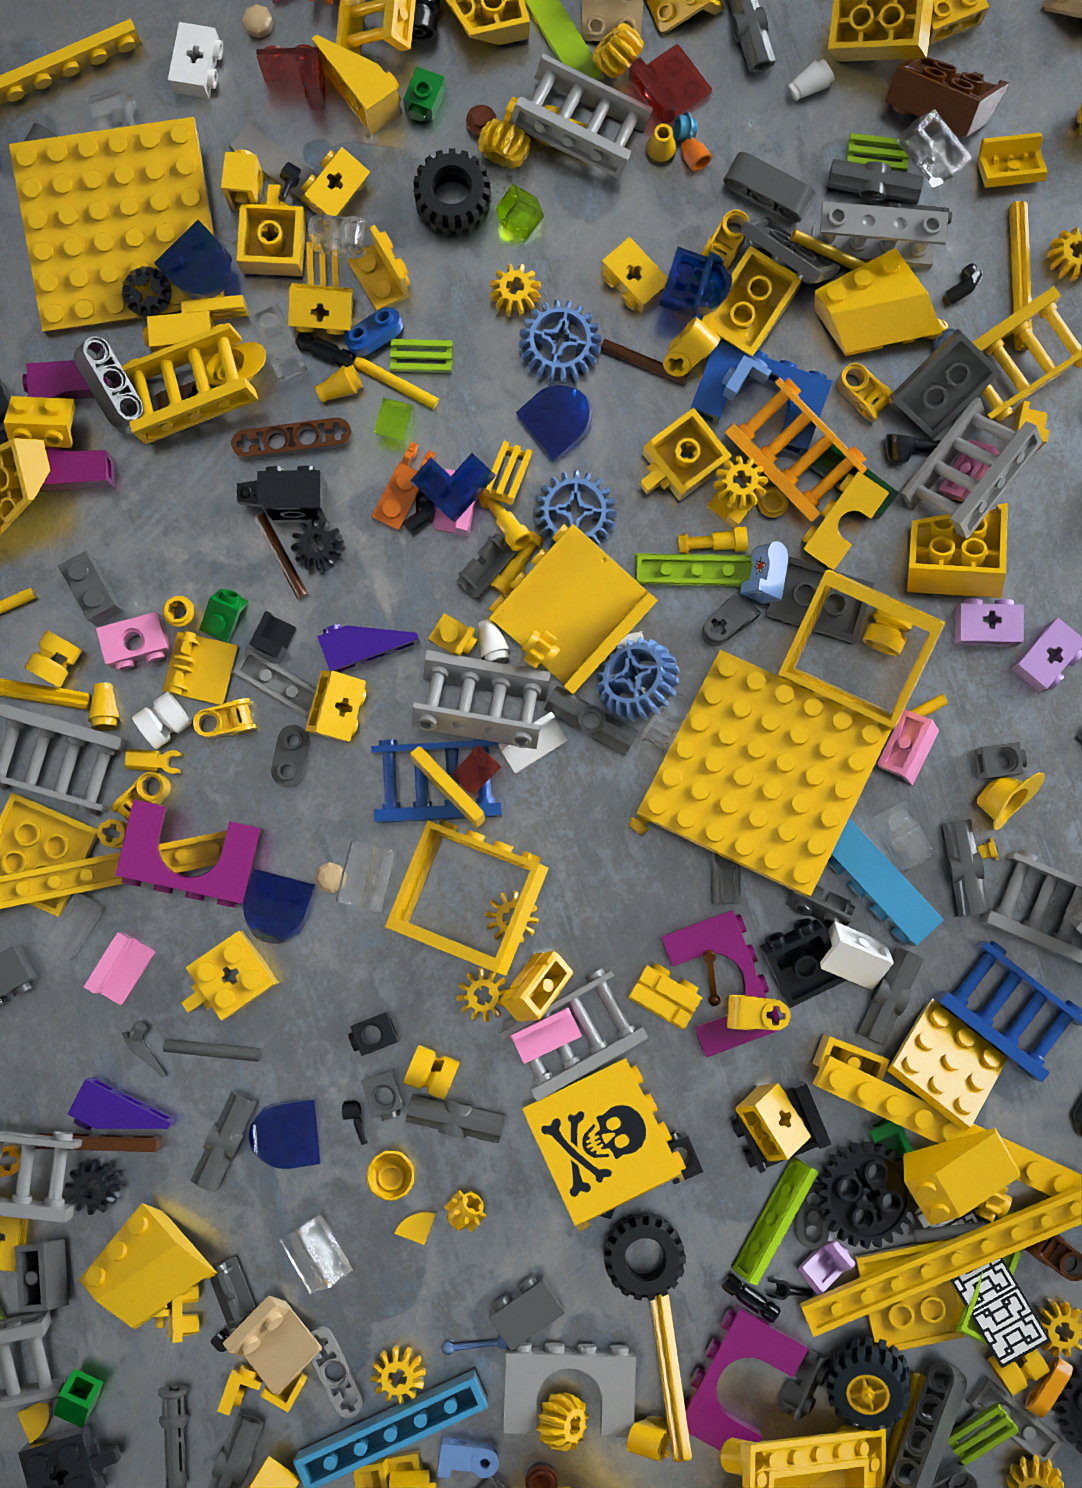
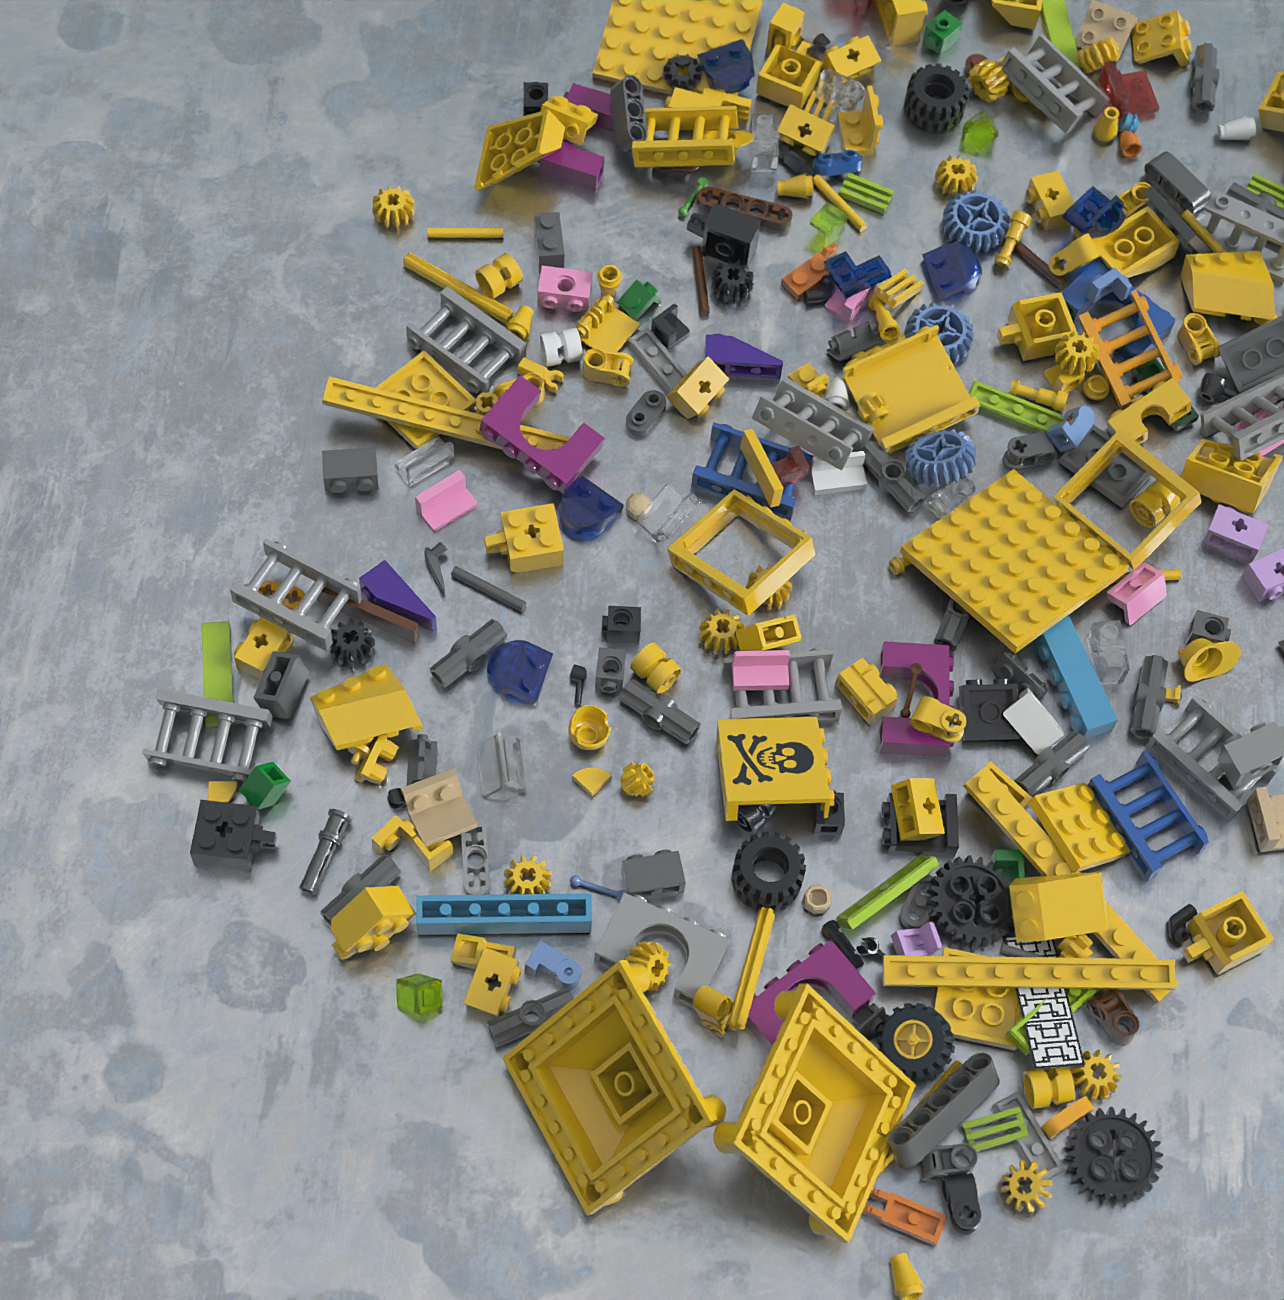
camera: 20 degrees right, 20 degrees down
none -> bright green hinge [678,177,708,217]
none -> tan tile [803,885,832,914]
none -> yellow piece [994,210,1032,268]

